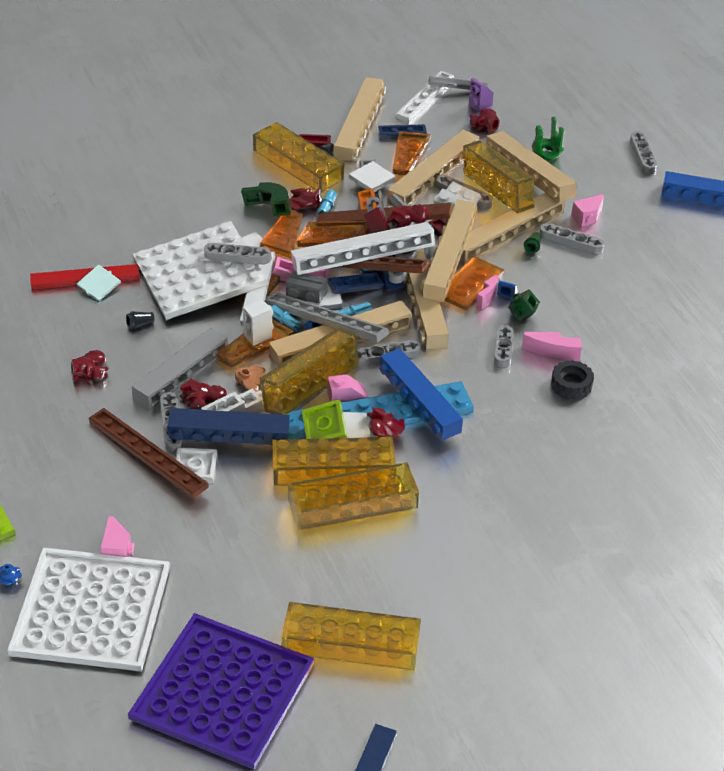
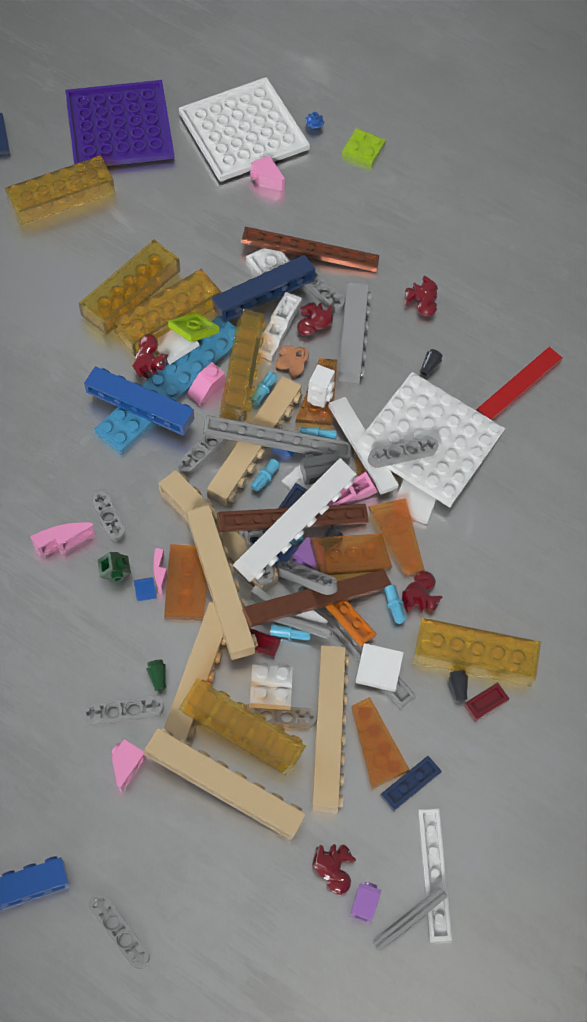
camera: 145 degrees right, 20 degrees up
light aqua piece [77,265,121,302] -> none
dark green arch [241,182,291,216] -> none
tan brick [334,77,386,162] -> none
dark red tile [364,207,390,233] -> none
dark red animal [387,204,429,229] -> none
green piece [532,117,565,162] -> none
black tyre [551,360,594,400] -> none

